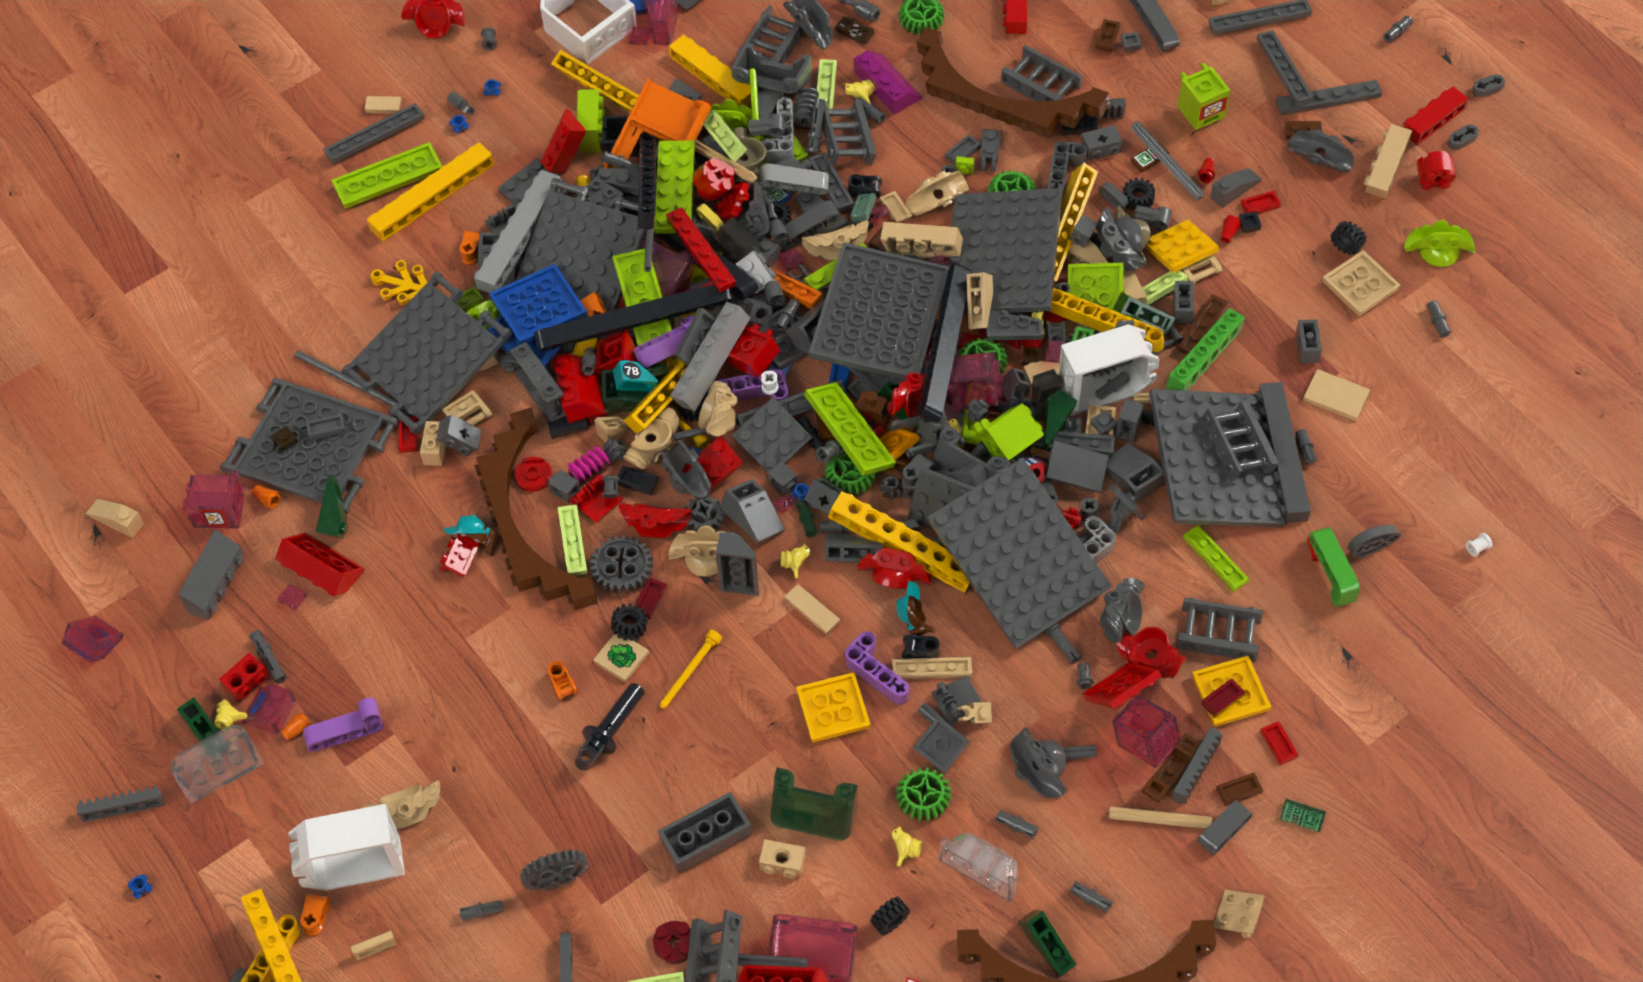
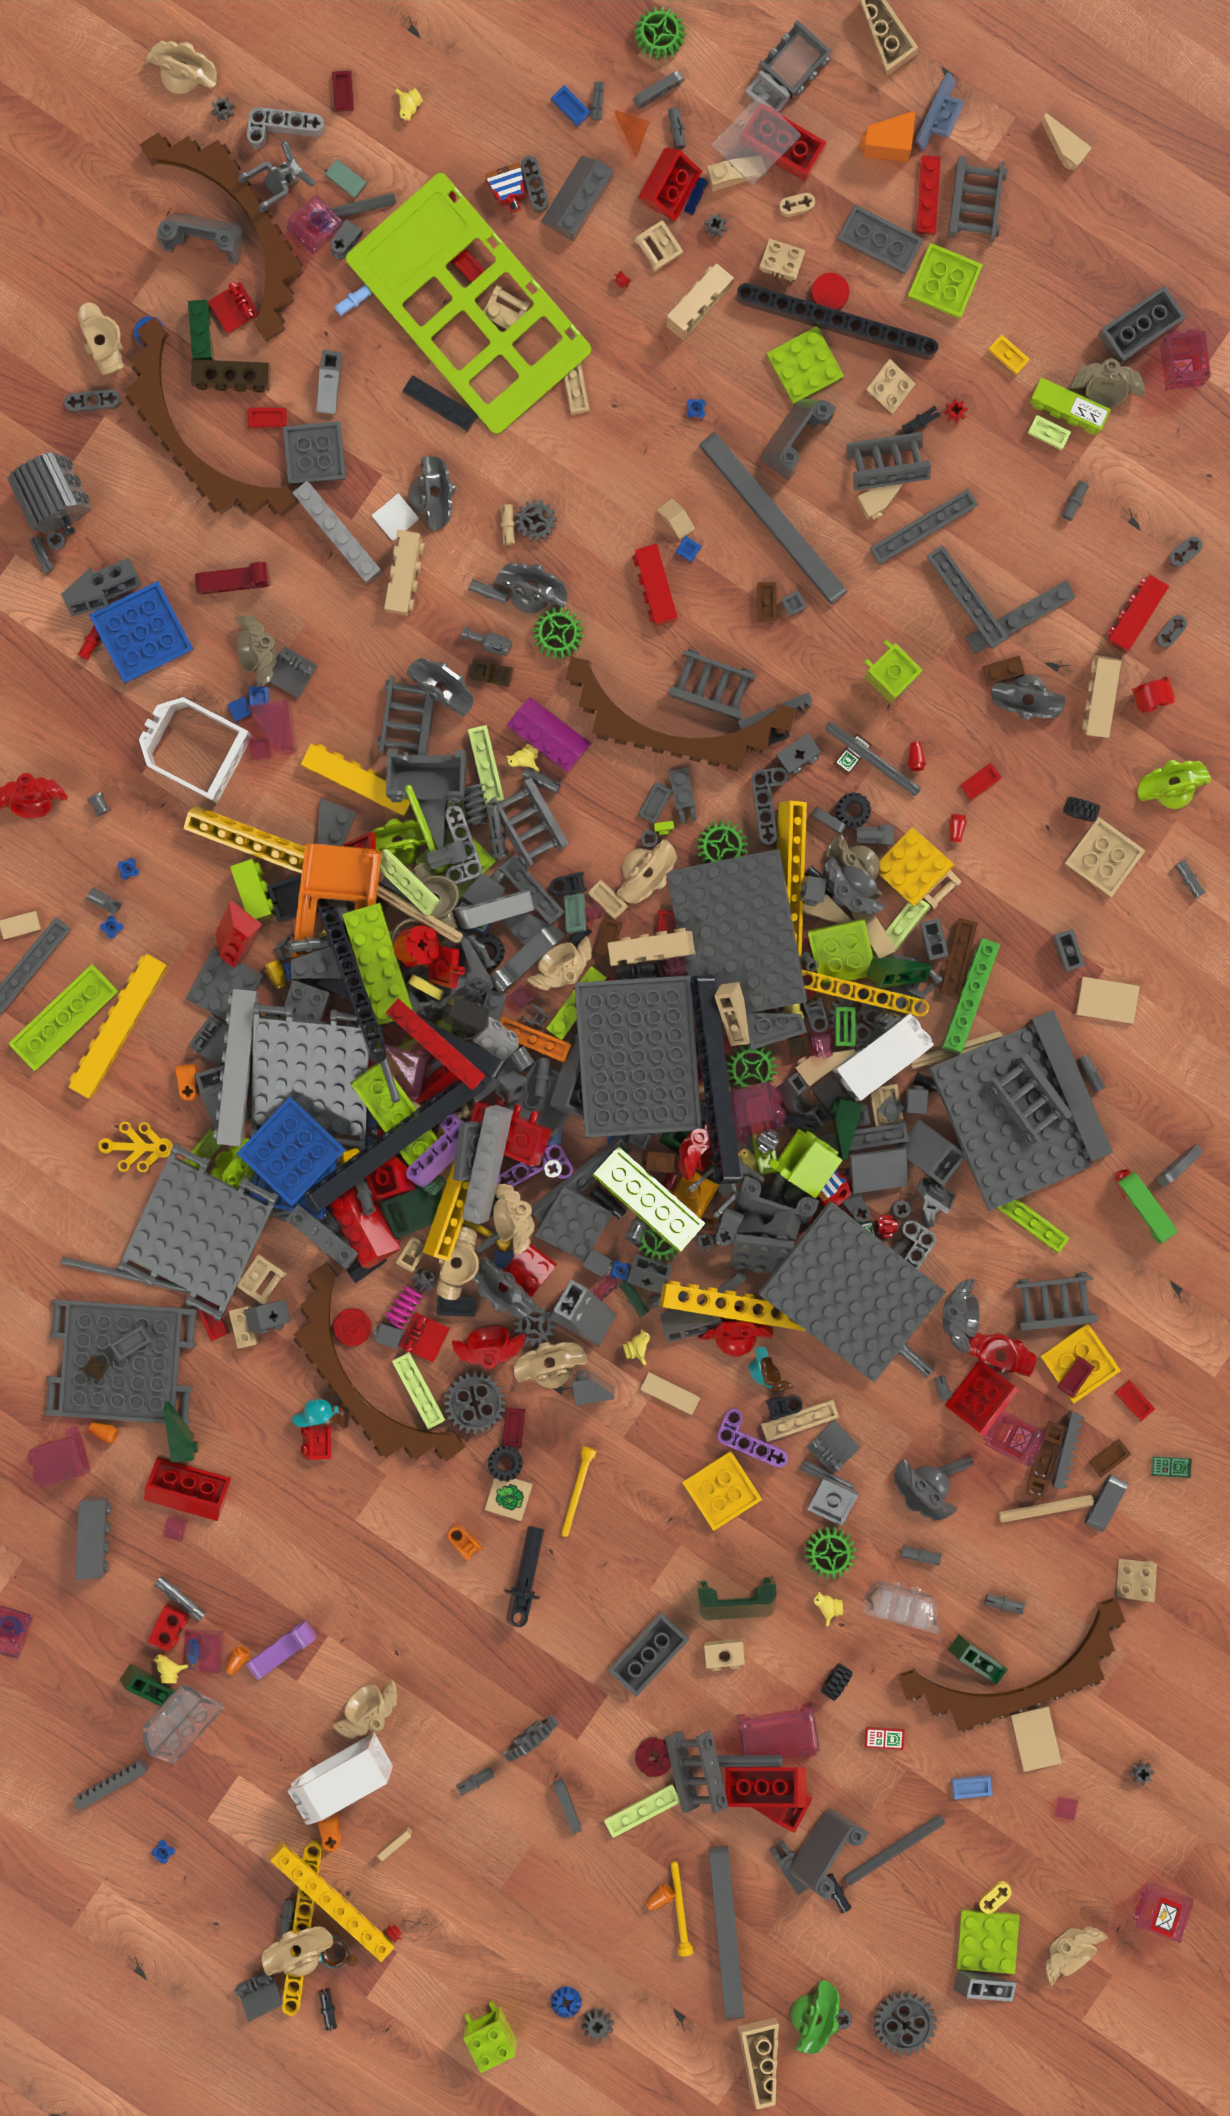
camera: 20 degrees left, 30 degrees up
orange piece [580,291,606,317] -> none
dark grey bush [602,476,620,498] -> none
teal slope [613,360,658,392] -> none
tan plate [958,702,992,724] -> none
dark grey slope [1210,168,1261,208] -> none
black plate [1239,212,1261,233] -> none

